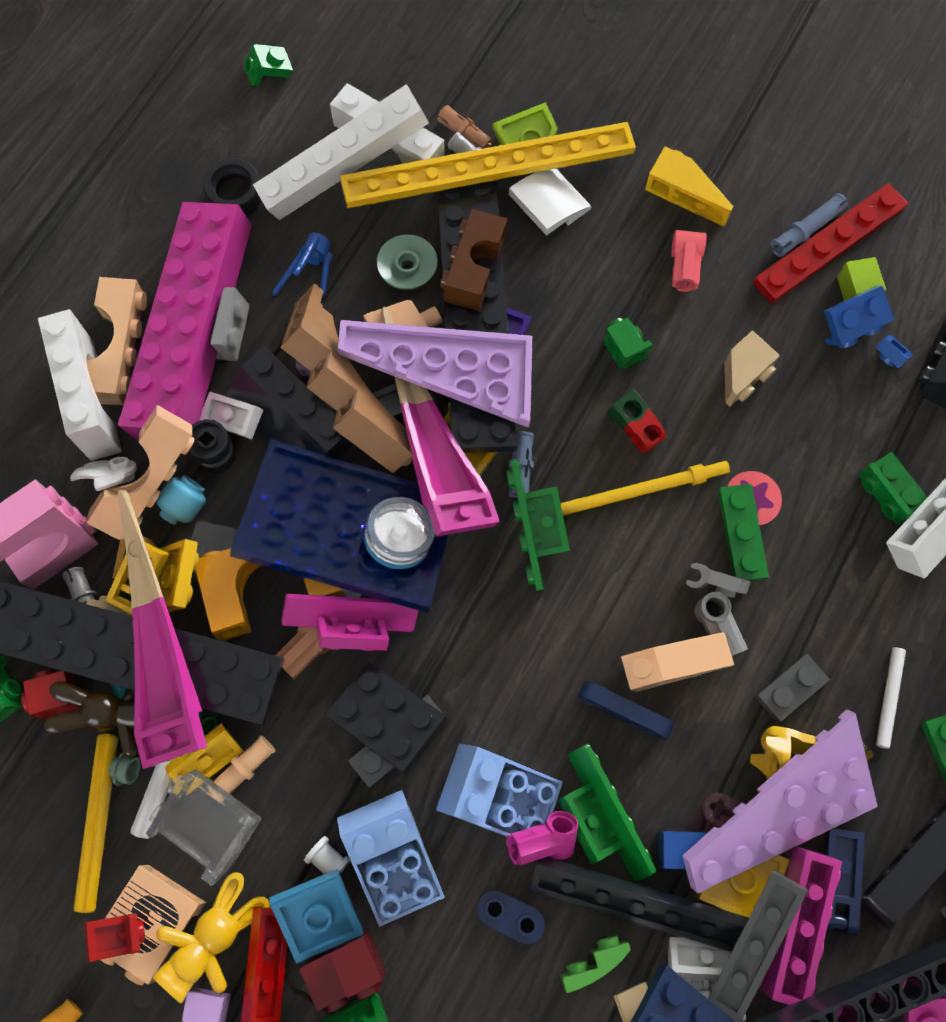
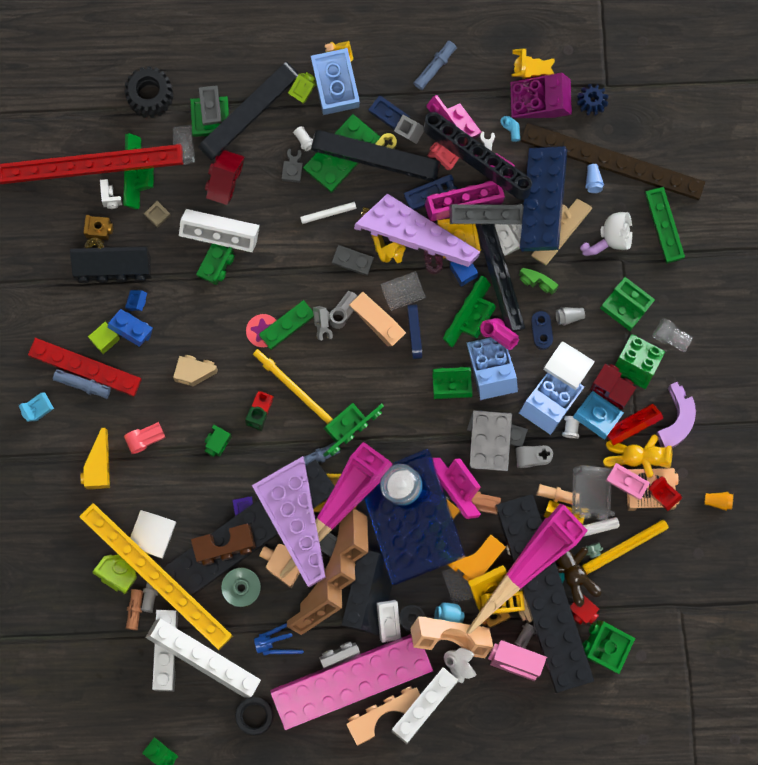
camera: 120 degrees left, 5 degrees up
none -> medium azure bracket [19,392,54,422]
none -> clear plate [380,271,426,311]
none -> coral bracket [427,142,459,170]
none -> green bracket [433,367,472,399]
none -> light grey piece [515,445,553,468]
none -> white slope [543,341,595,390]
none -> light grey cone [555,307,585,326]
none -> bright pink plate [606,463,650,500]

